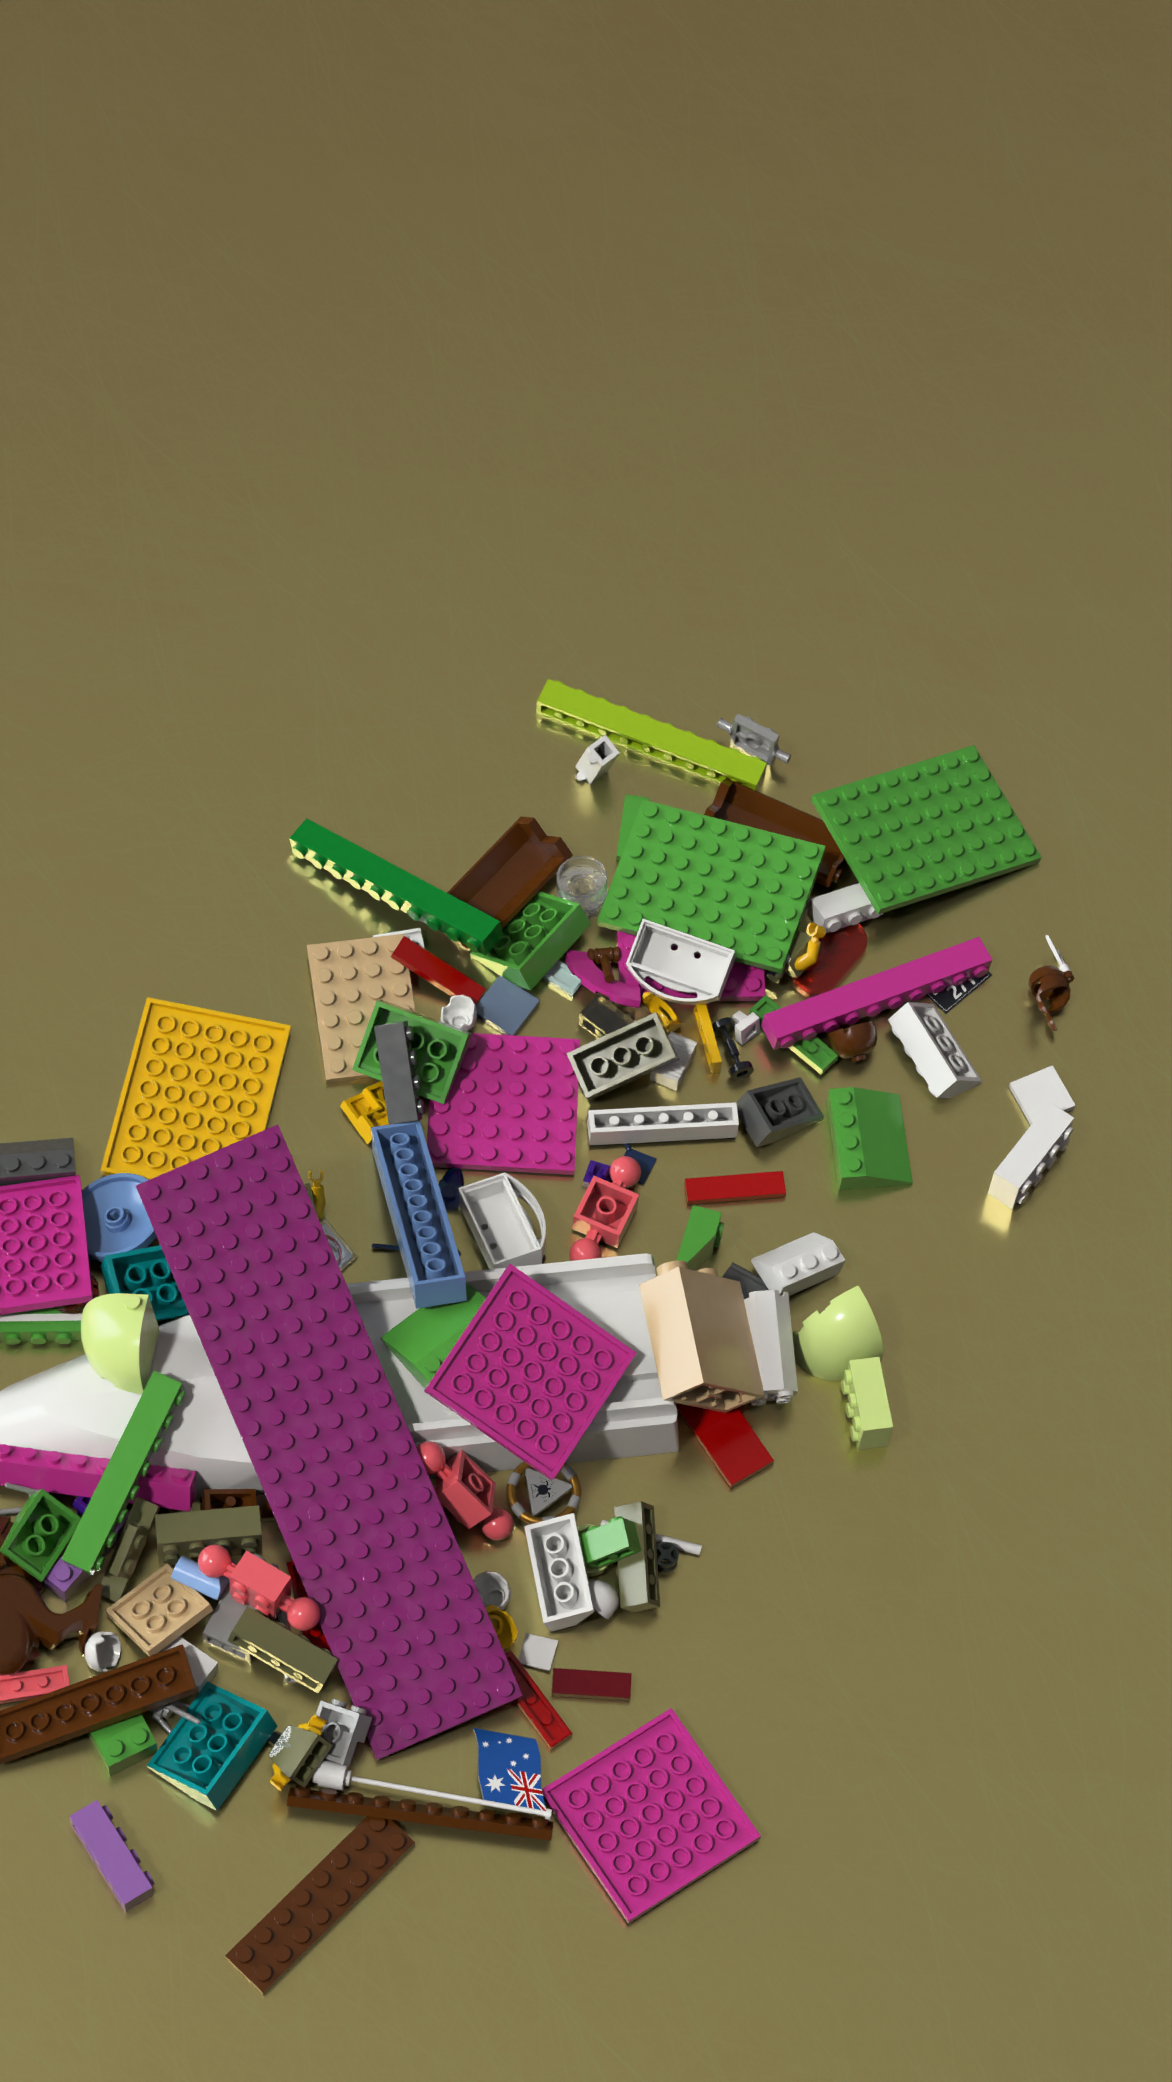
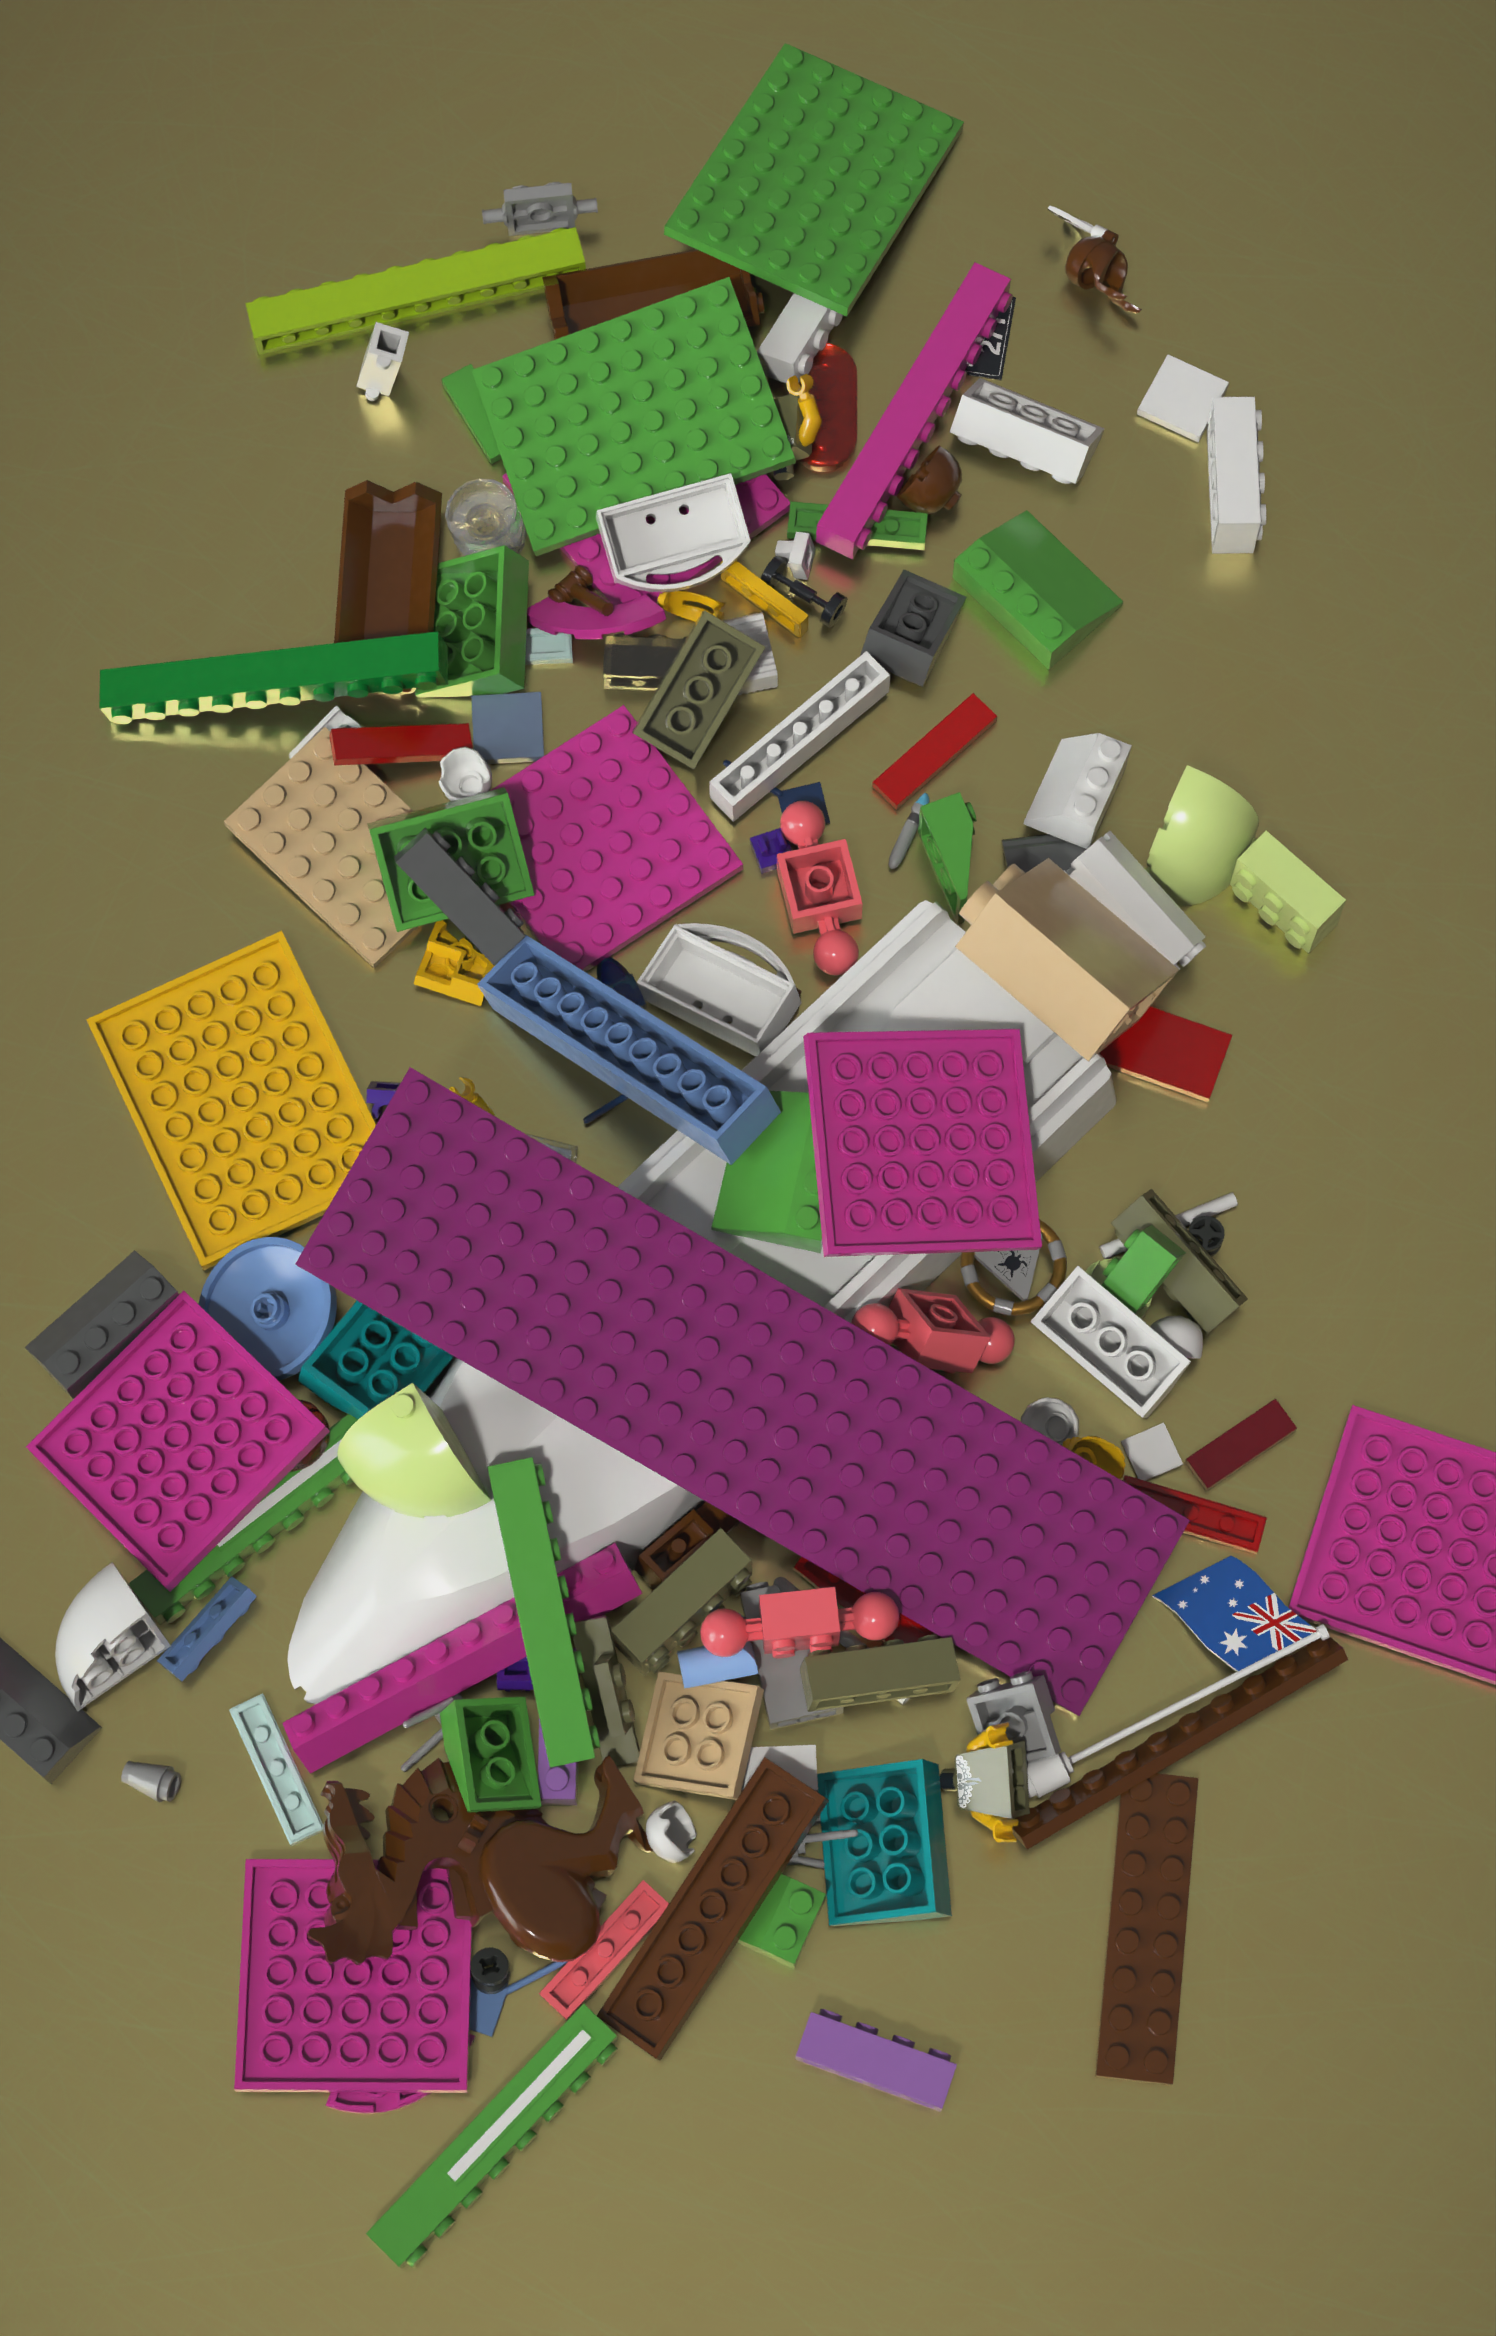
camera: 30 degrees left, 10 degrees up
none -> light grey piece [889,793,930,869]

